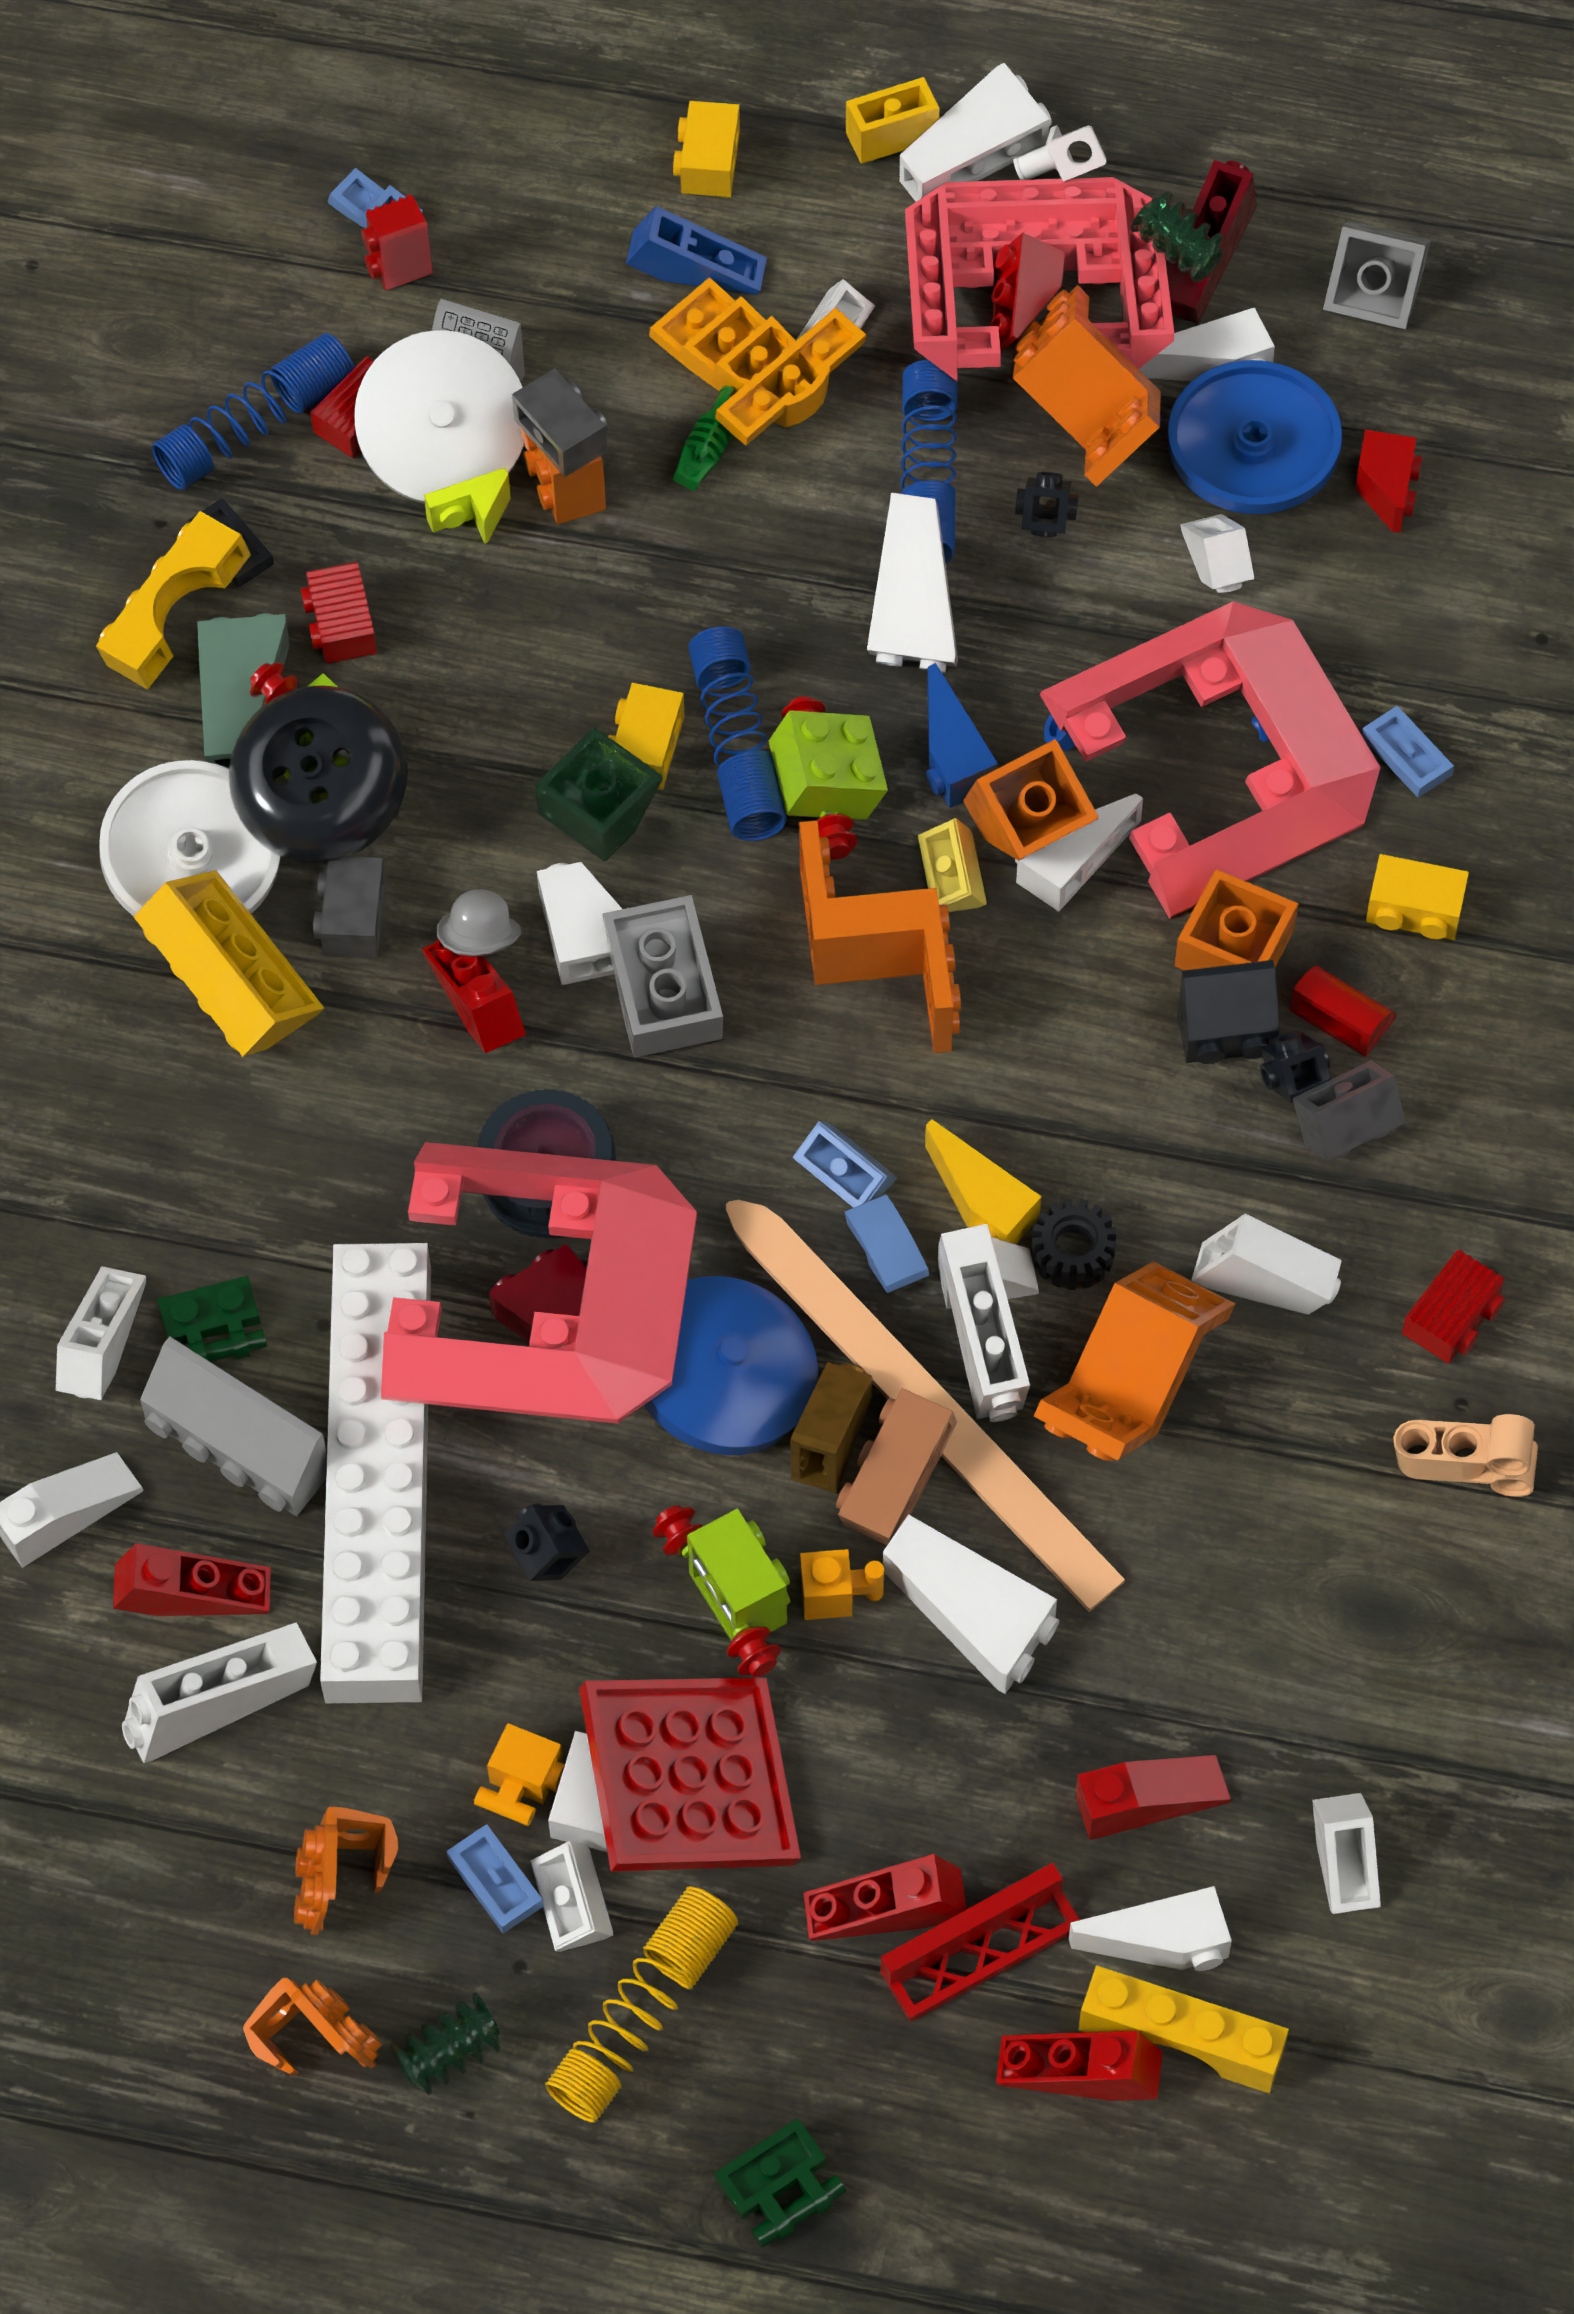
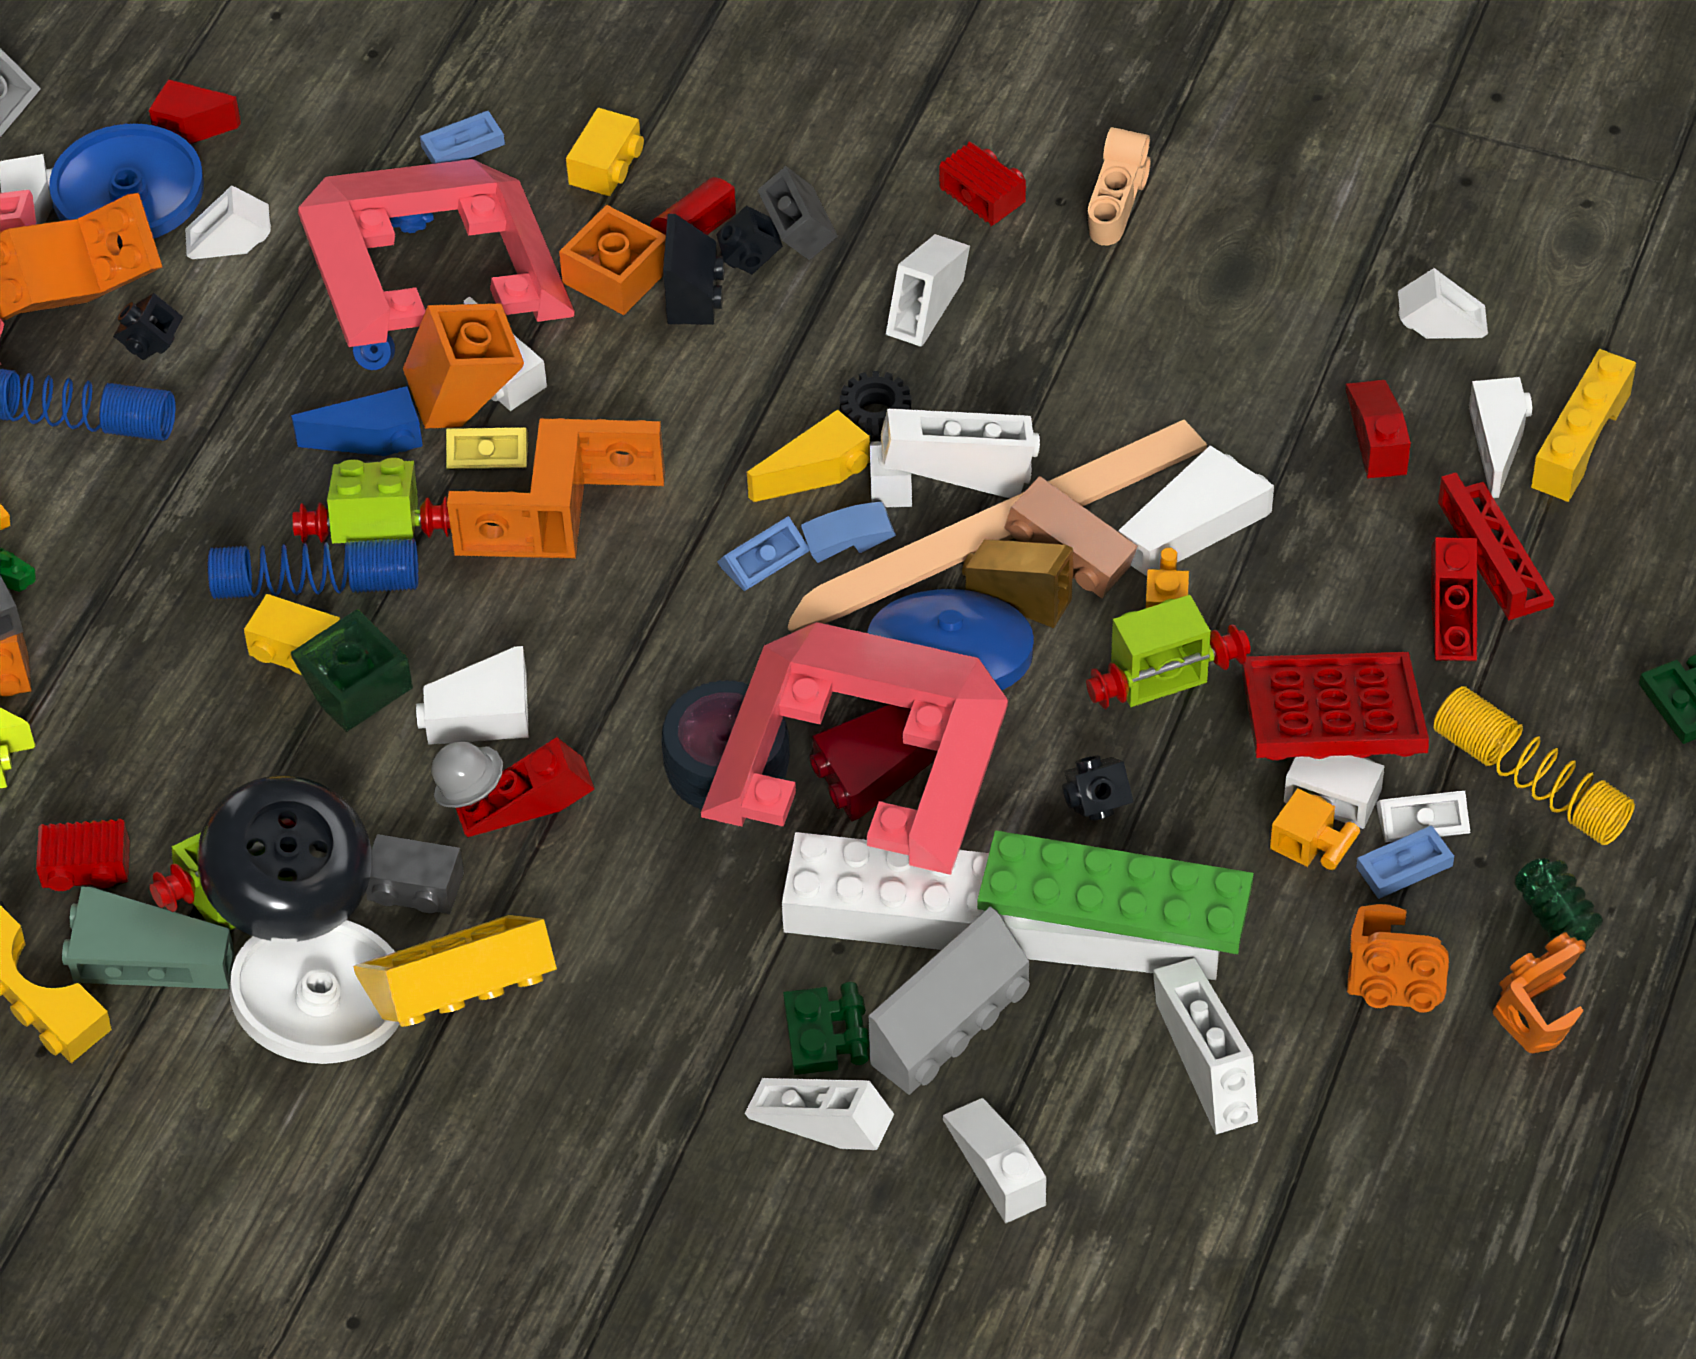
camera: 80 degrees left, 10 degrees down
red slope [113,1543,271,1616] -> none
light grey slope [603,895,723,1058] -> none
white slope [867,493,958,673] -> none
red slope [996,2031,1163,2101] -> none
orange bracket [1034,1261,1236,1461] -> none
none -> bright green plate [977,830,1254,954]

